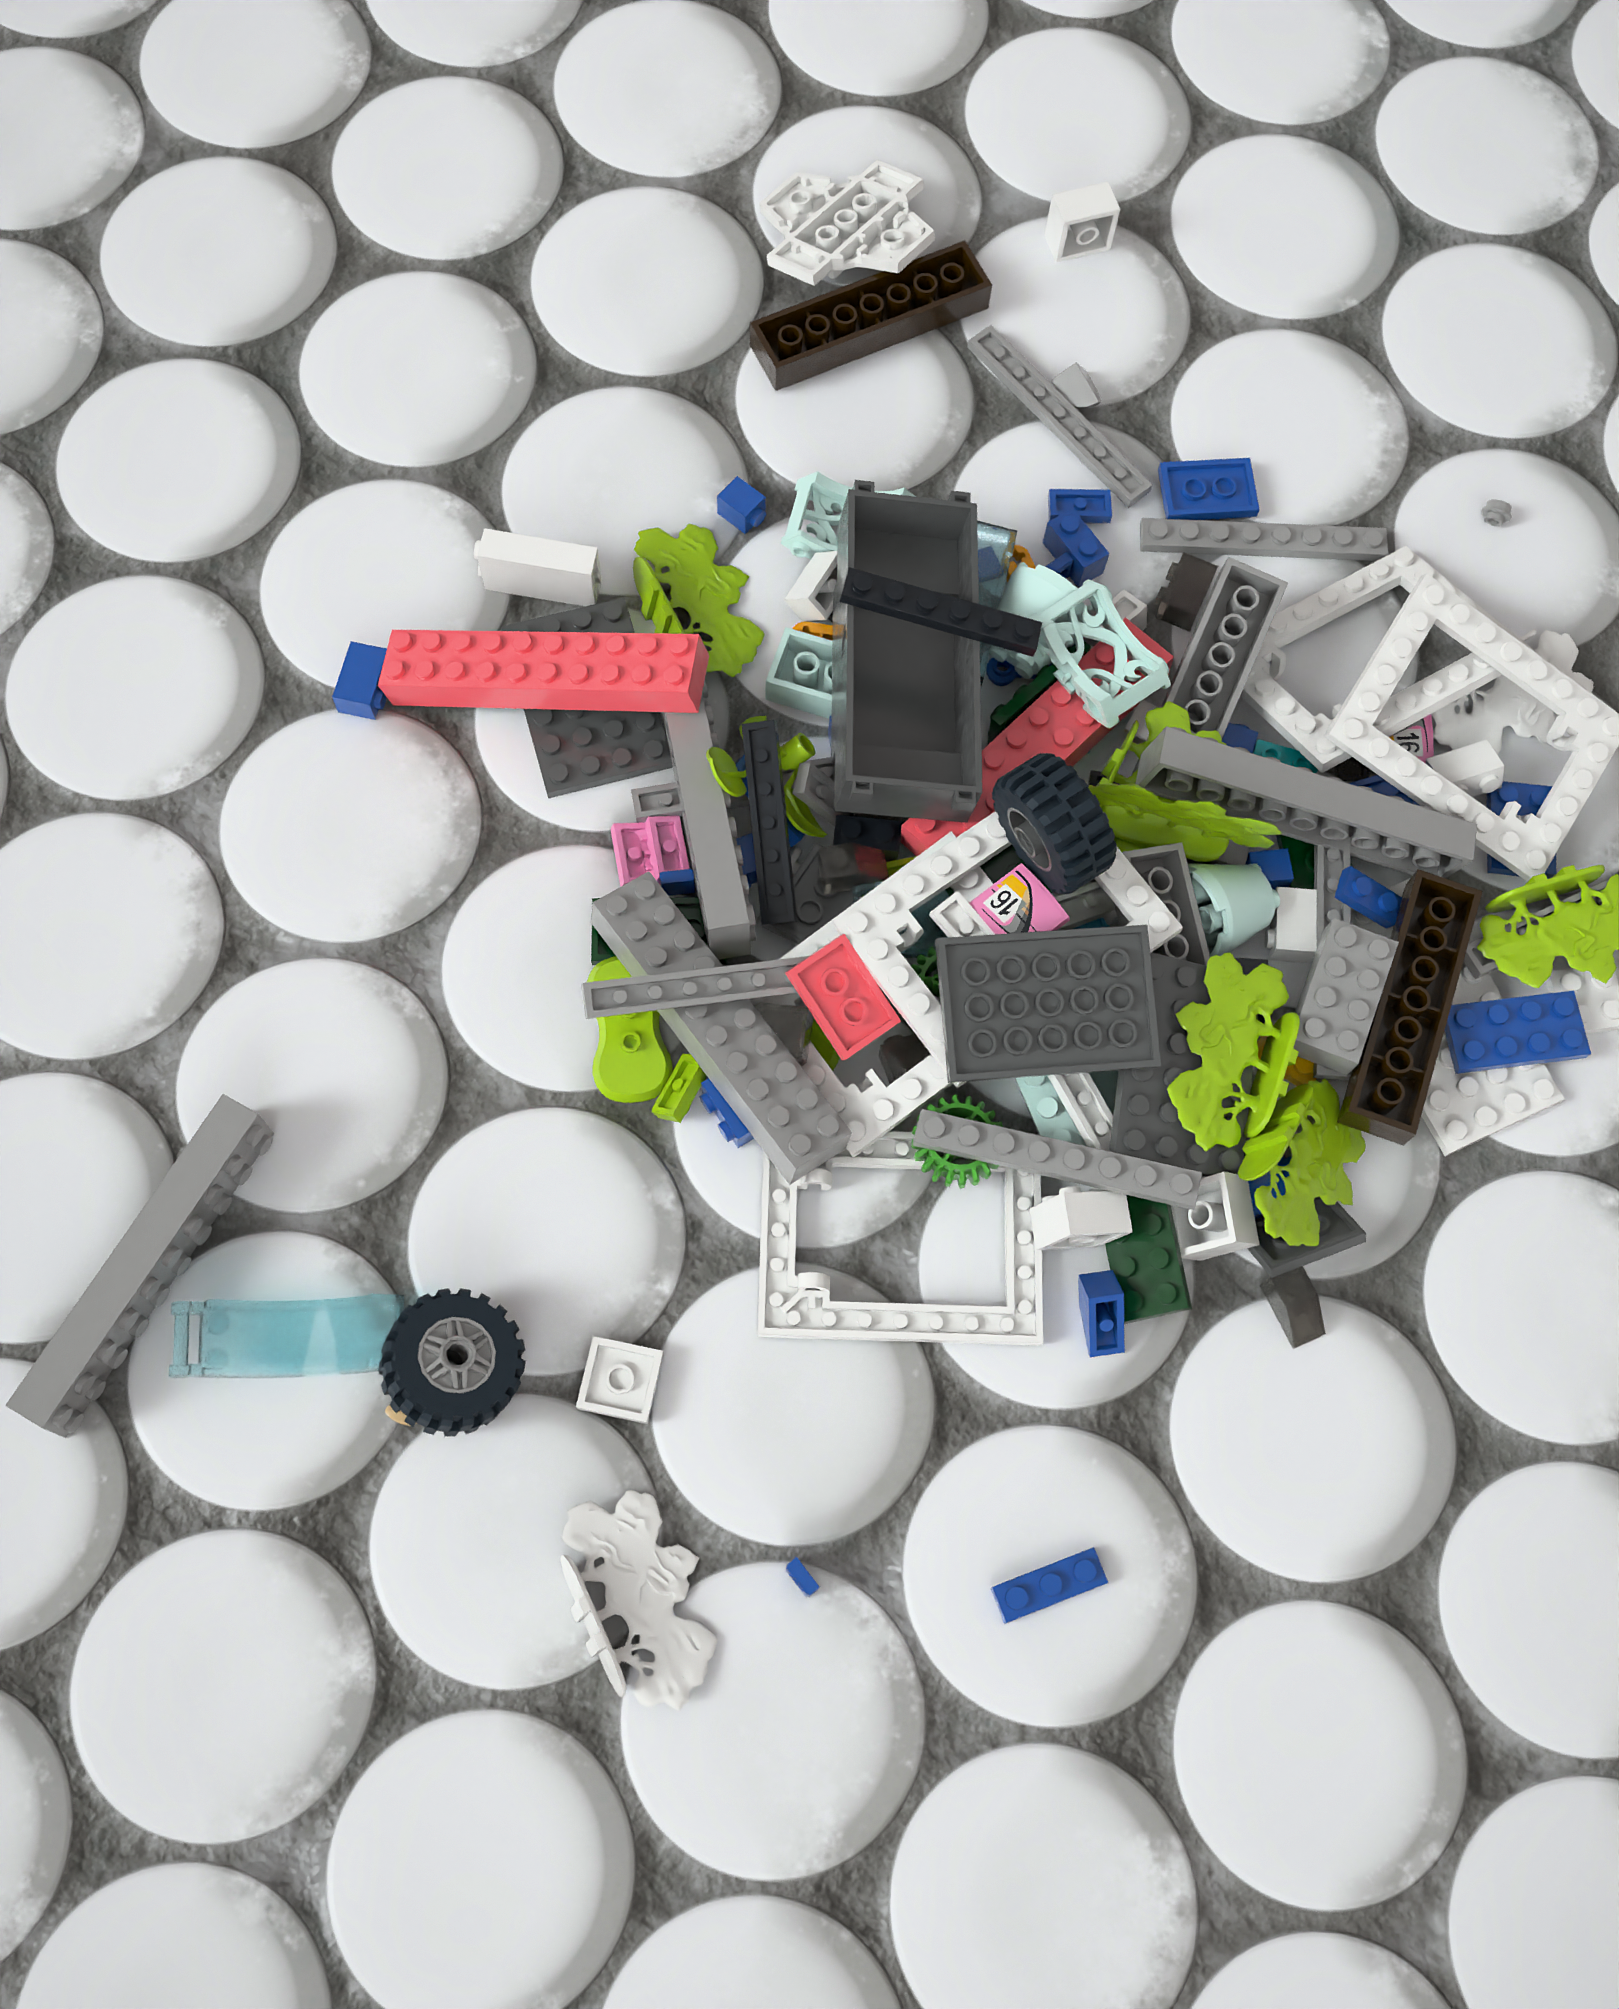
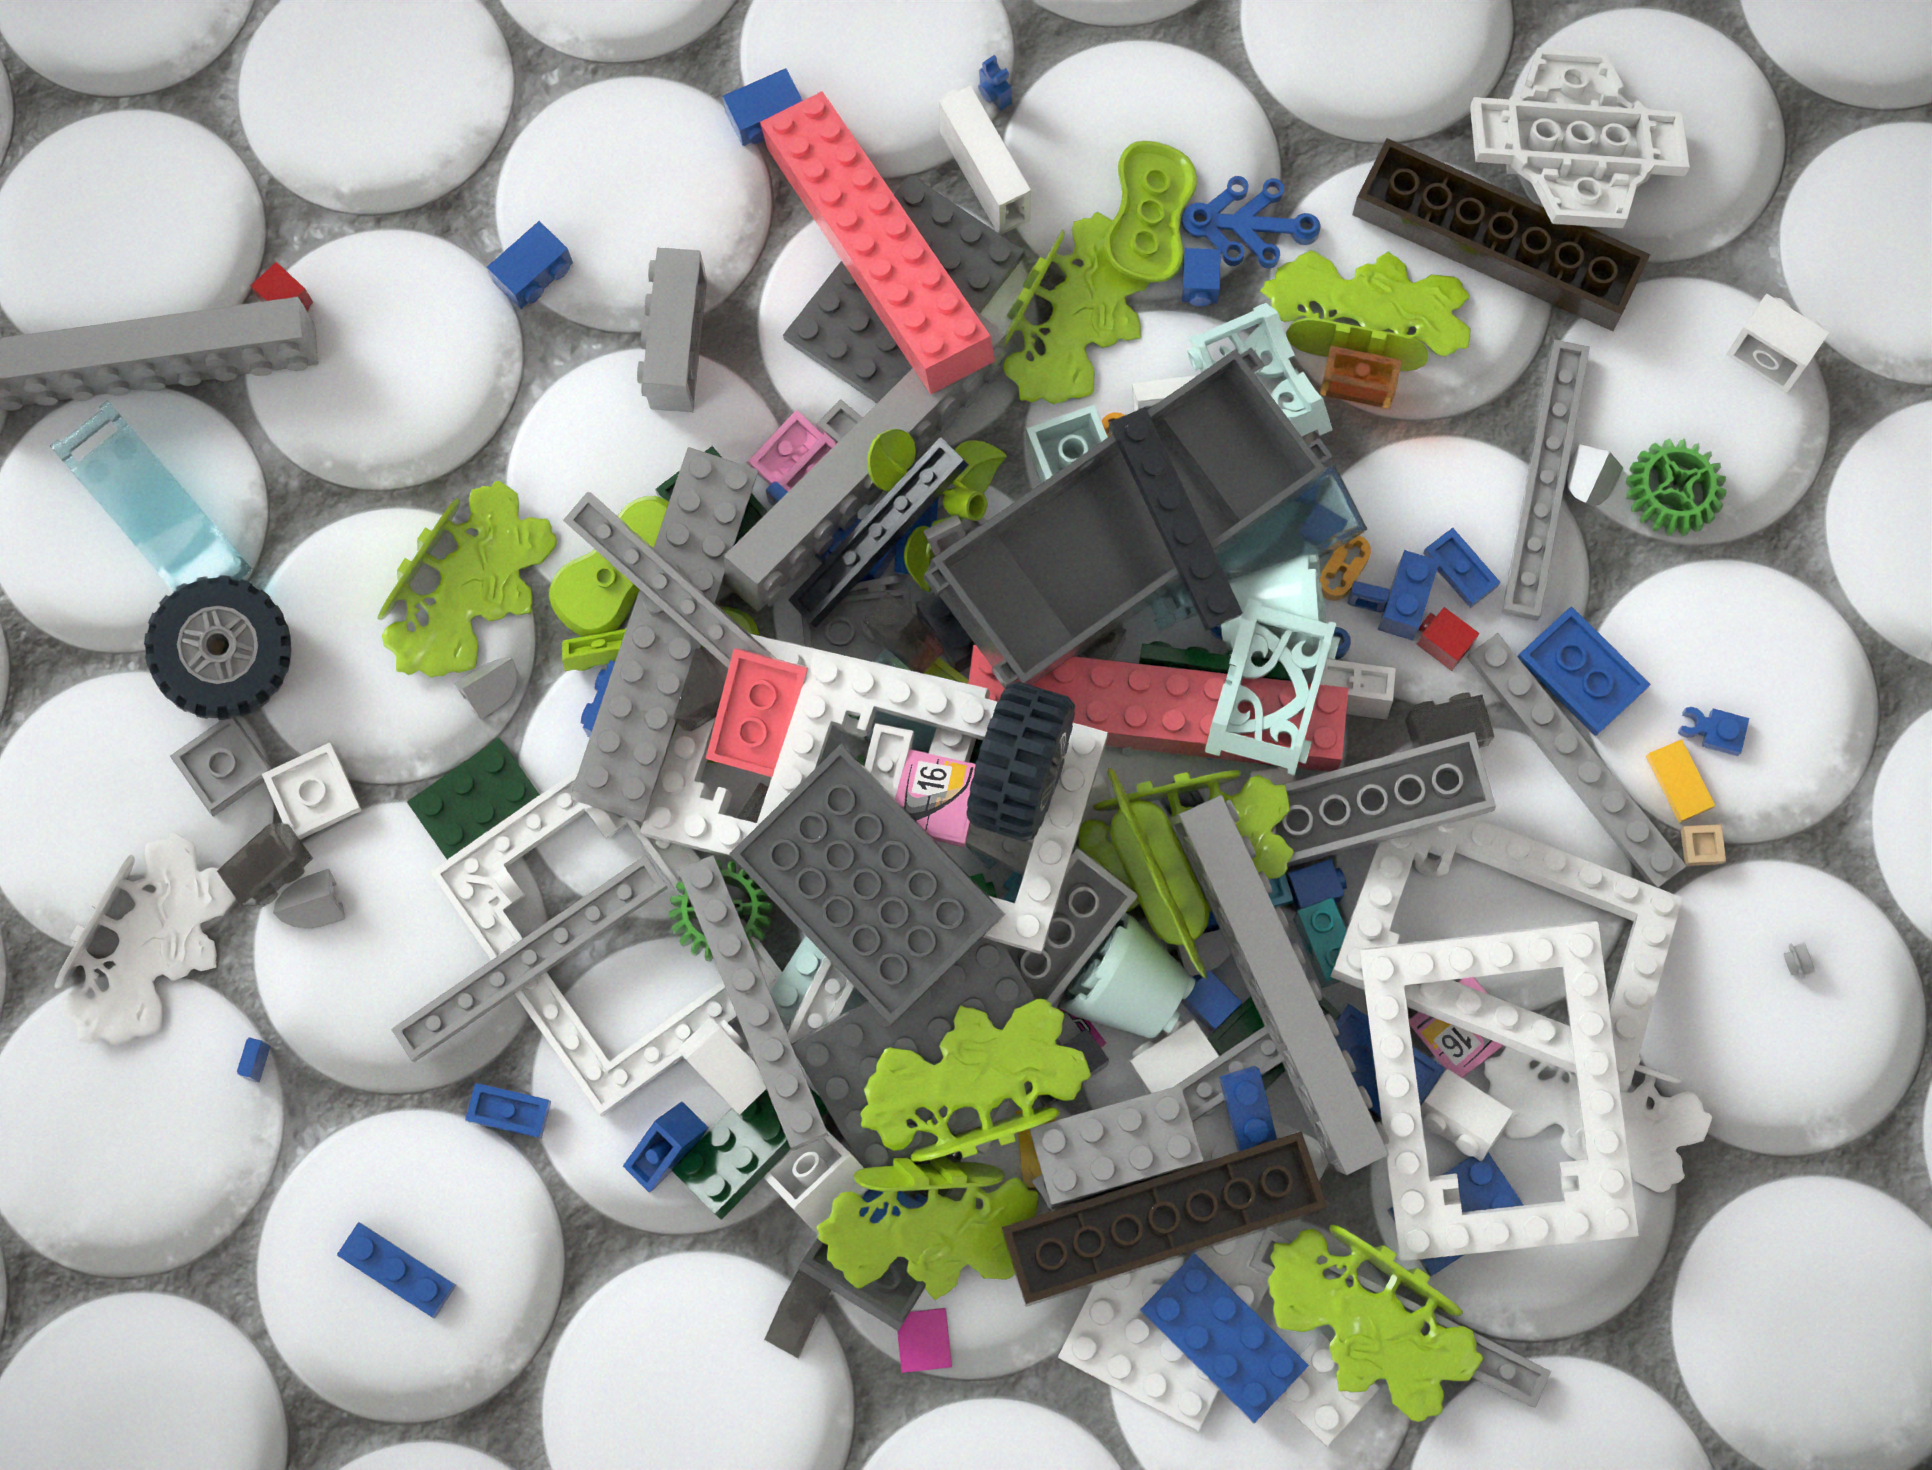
camera: 60 degrees right, 5 degrees up
none -> light grey tile [170,717,272,817]
none -> clear smoke brick [217,823,313,907]
none -> red brick [250,262,314,313]
none -> light grey brick [273,869,345,929]
none -> lime plant [377,480,557,678]
none -> light grey plate [391,855,668,1062]
none -> dark green plate [407,738,540,860]
none -> light grey brick [454,657,517,720]
none -> blue plate [465,1083,551,1139]
none -> blue brick [486,221,573,309]
none -> light grey brick [637,247,707,412]
none -> dark pink sticker [897,1308,952,1373]
none -> blue plate [978,55,1012,111]
none -> lime plate [1104,141,1197,282]
none -> blue plant [1182,176,1321,269]
none -> lime plant [1260,250,1471,373]
none -> clear orange brick [1319,345,1402,409]
none -> red brick [1417,607,1480,671]
none -> bright green gear [1626,438,1727,536]
none -> yellow tile [1646,739,1715,823]
none -> blue plate [1678,707,1750,756]
none -> tan plate [1681,824,1726,866]

